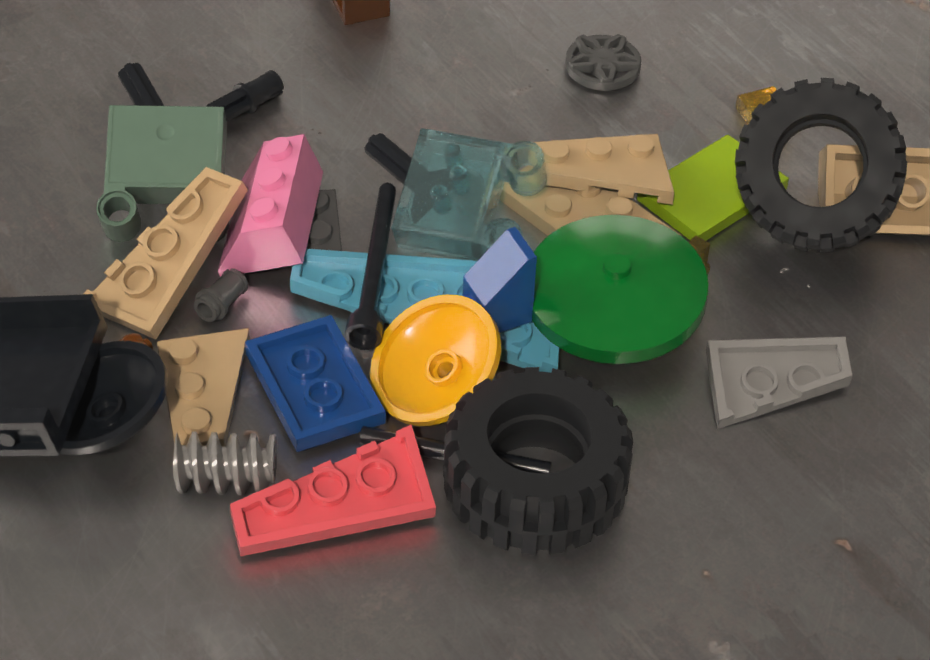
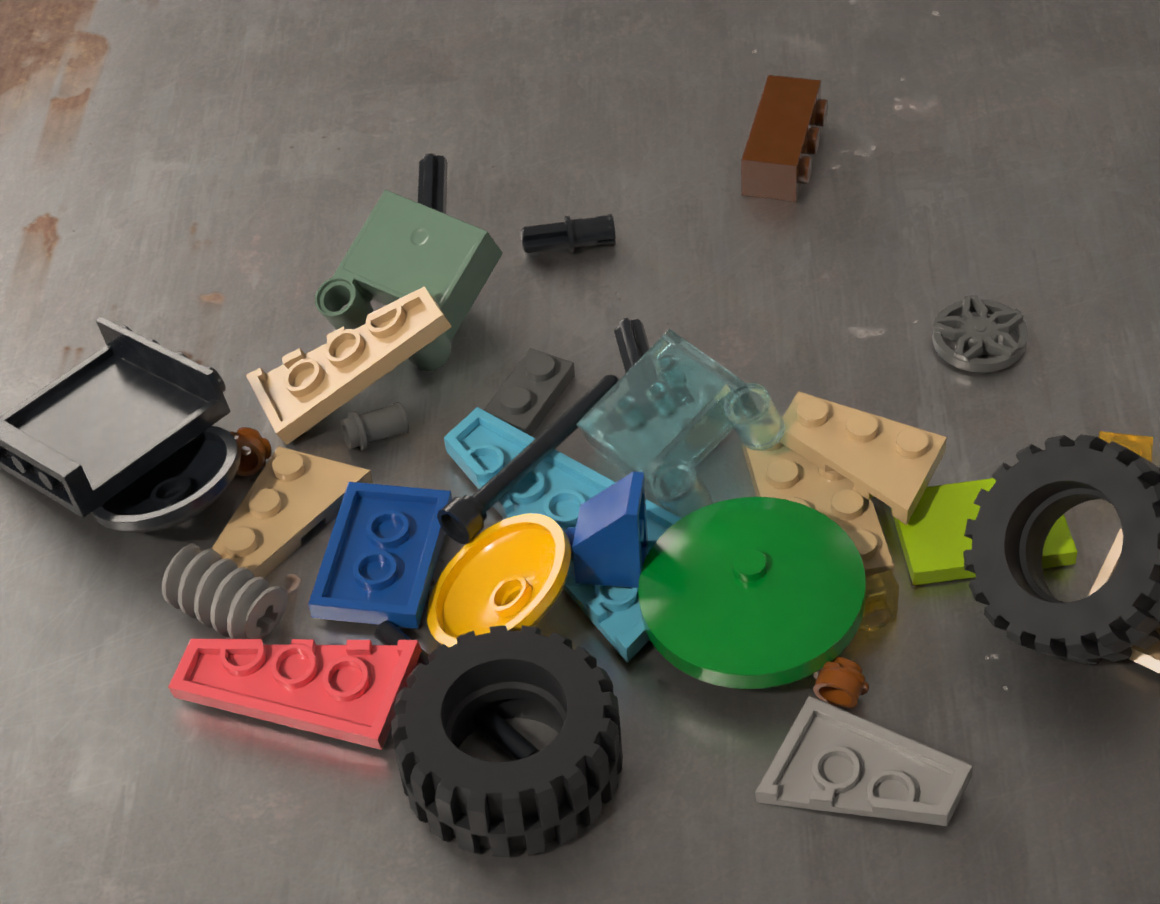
camera: 40 degrees right, 0 degrees up
bright pink slope [217,134,323,277] -> none
none -> dark orange plate [813,657,869,708]

